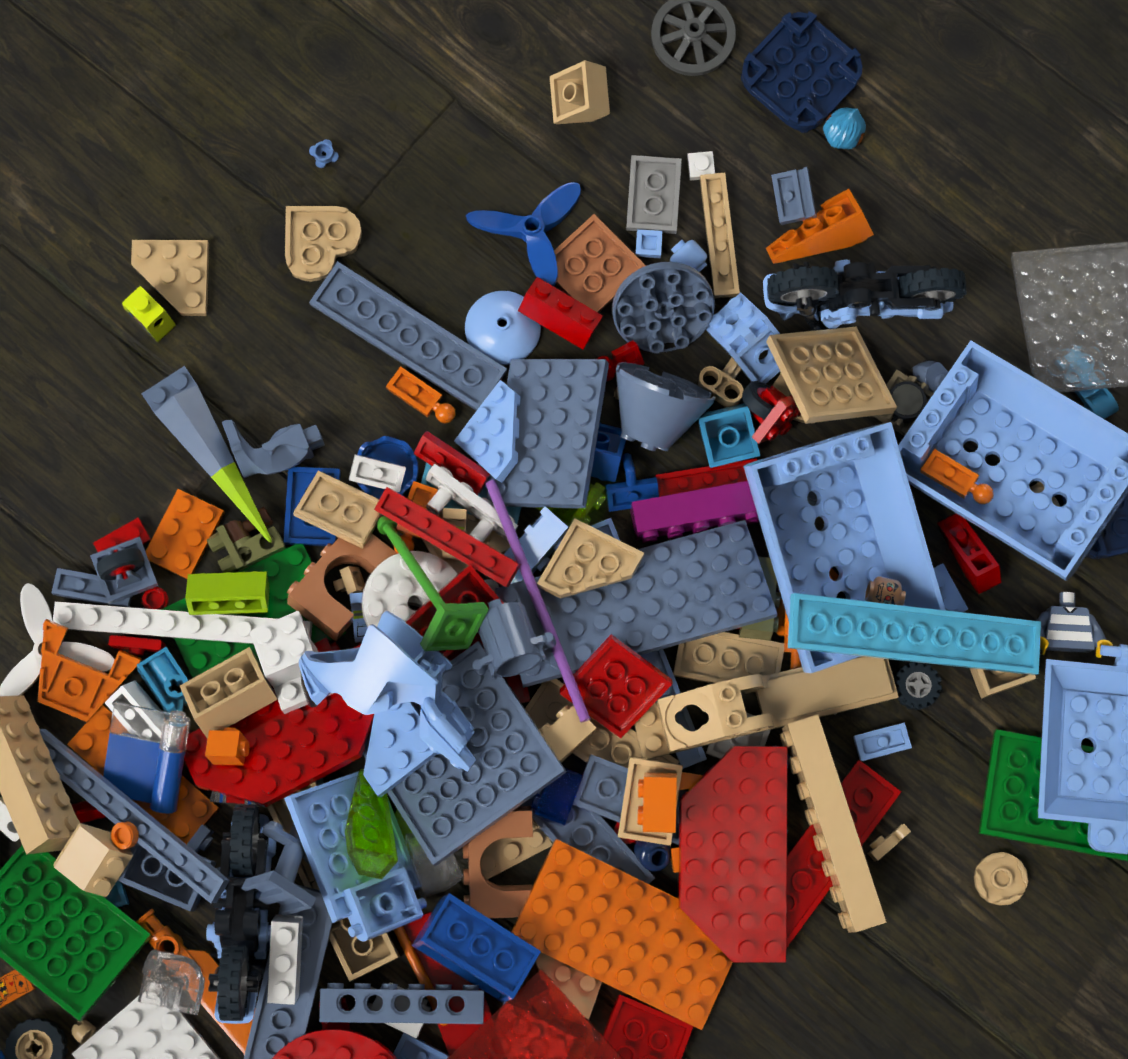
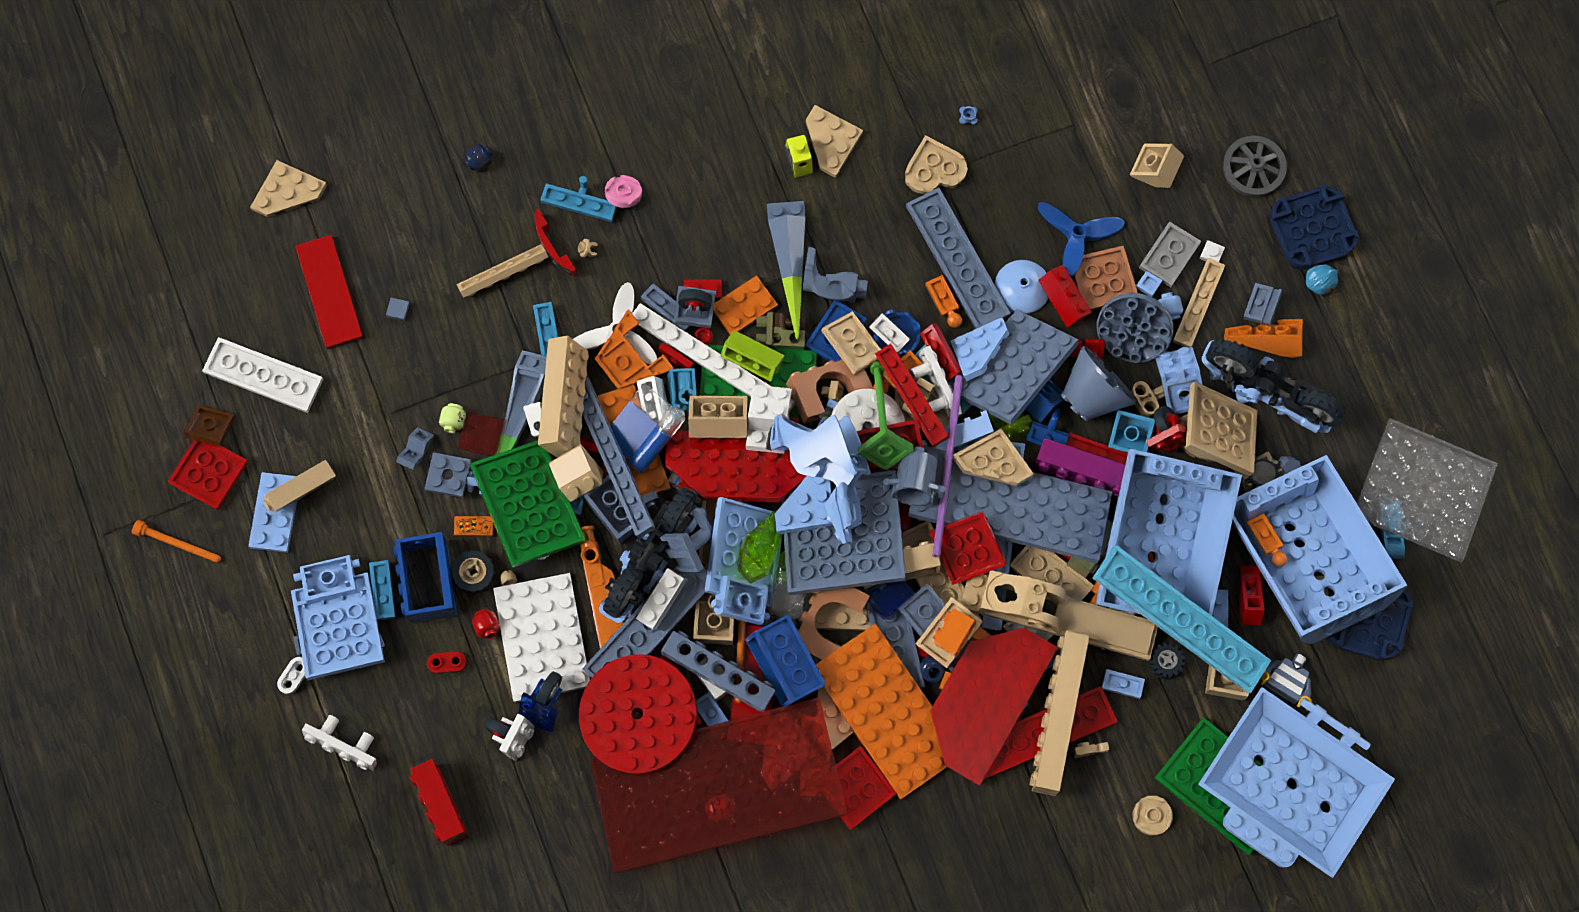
camera: 30 degrees right, 5 degrees down
orange tile [111,821,139,849] -> none
clear brick [138,949,205,1015] -> none
orange brick [205,727,249,765] -> none
medium nougat head [865,576,906,606] -> none

